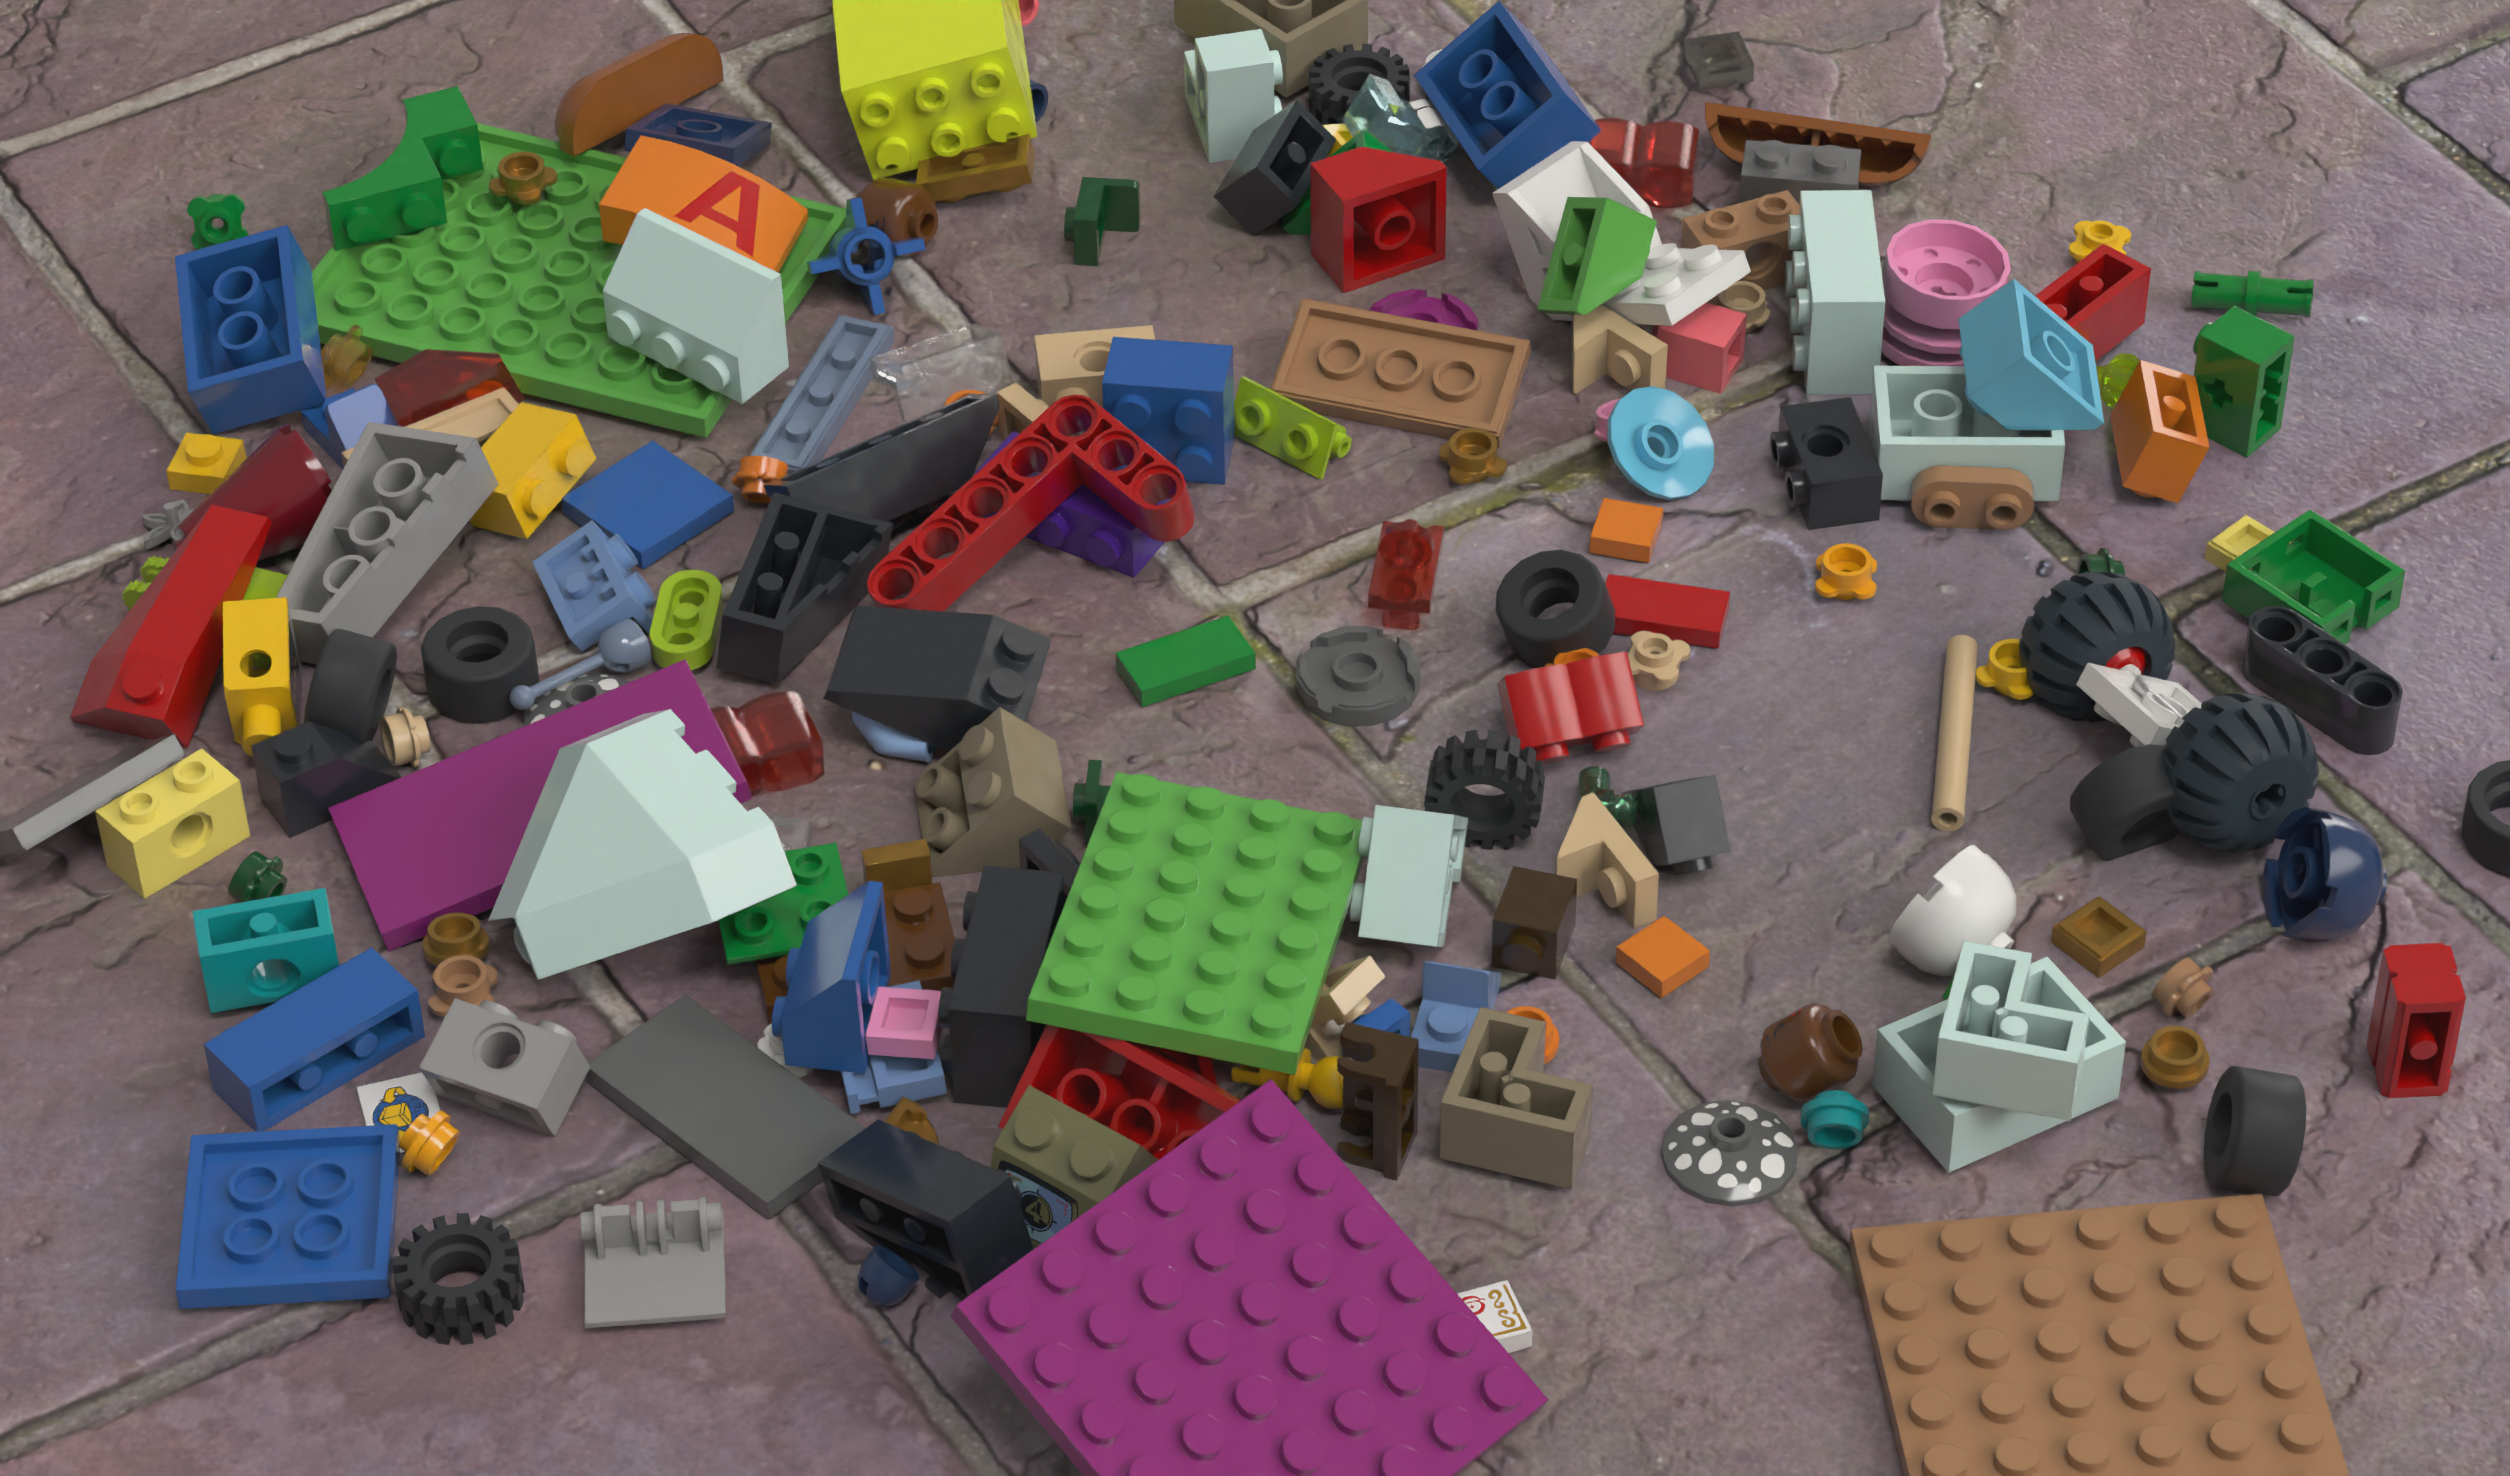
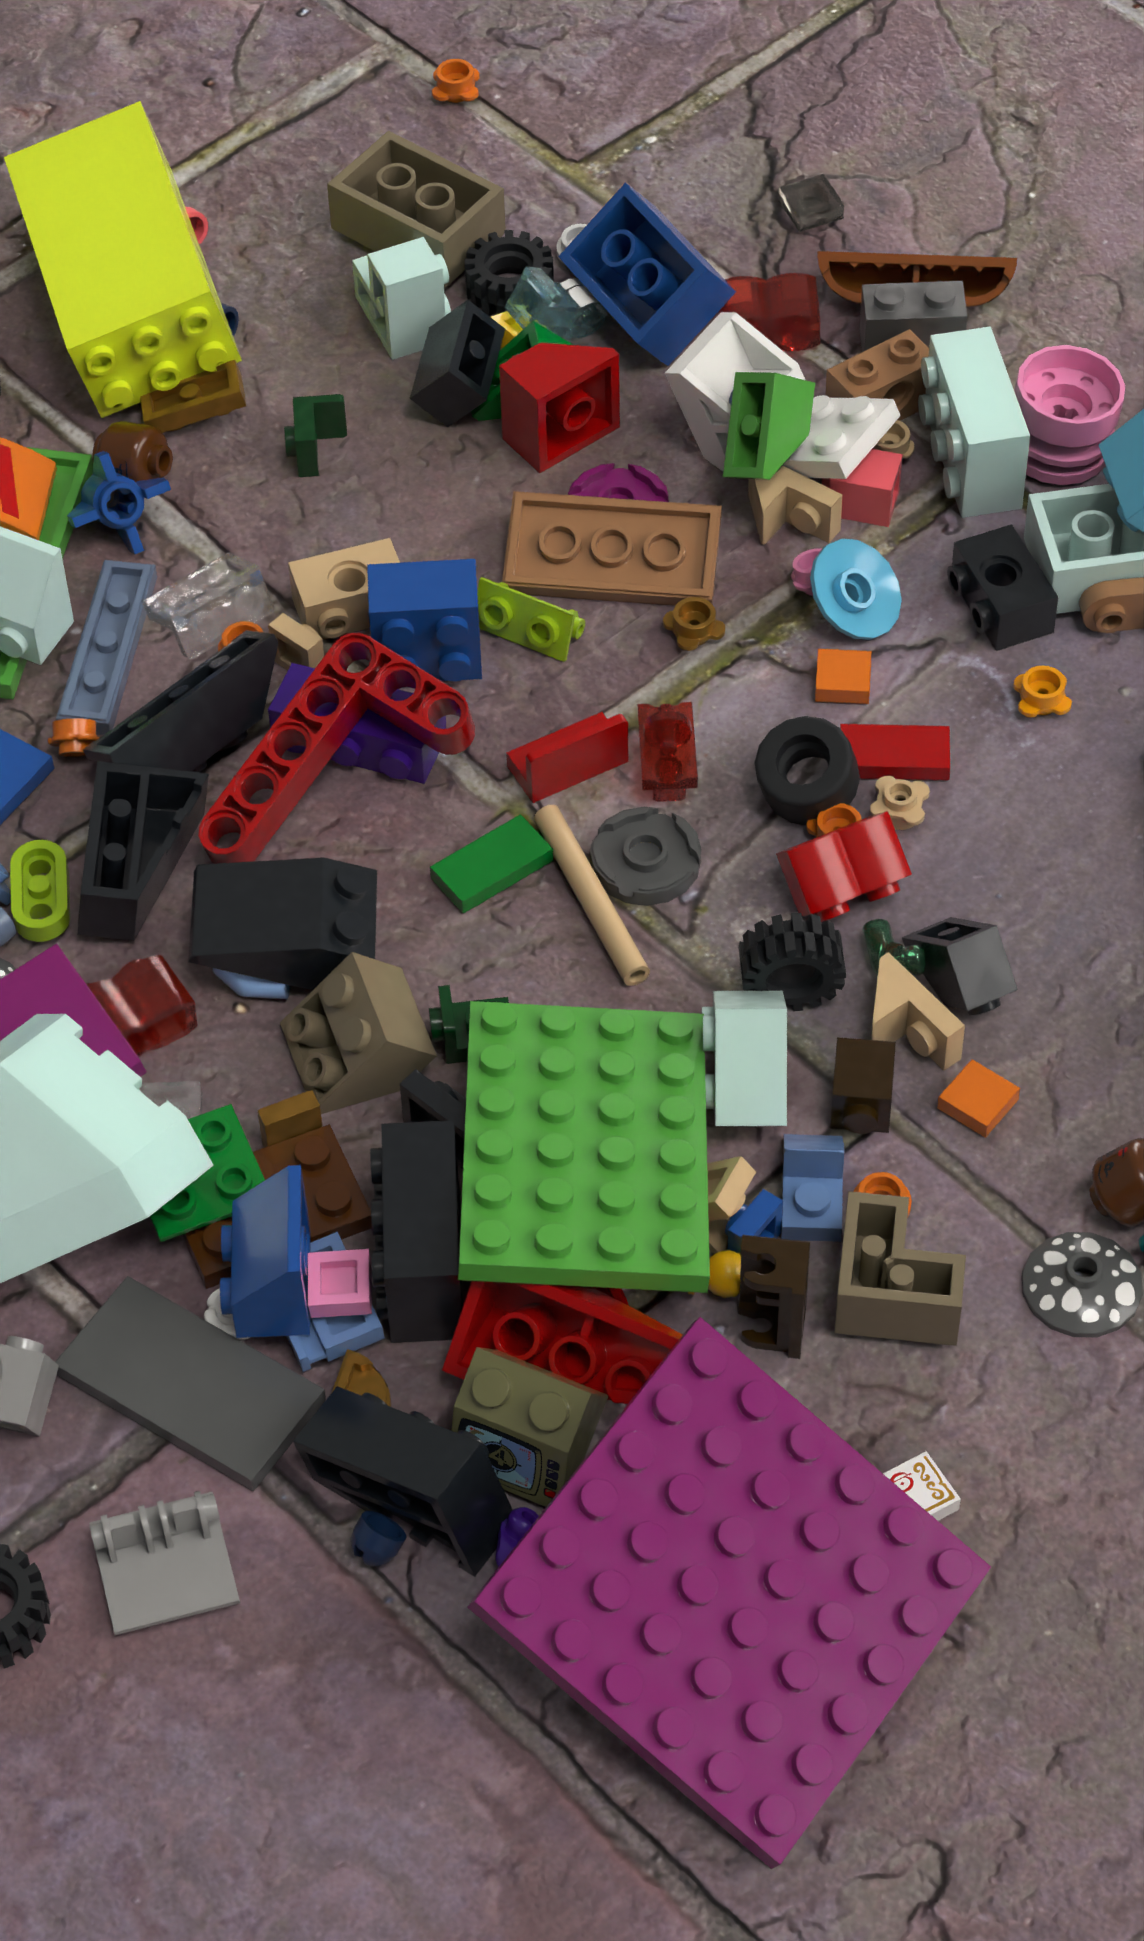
camera: 10 degrees left, 10 degrees up
none -> red panel [506,712,629,803]
none -> tan piece [534,805,650,986]

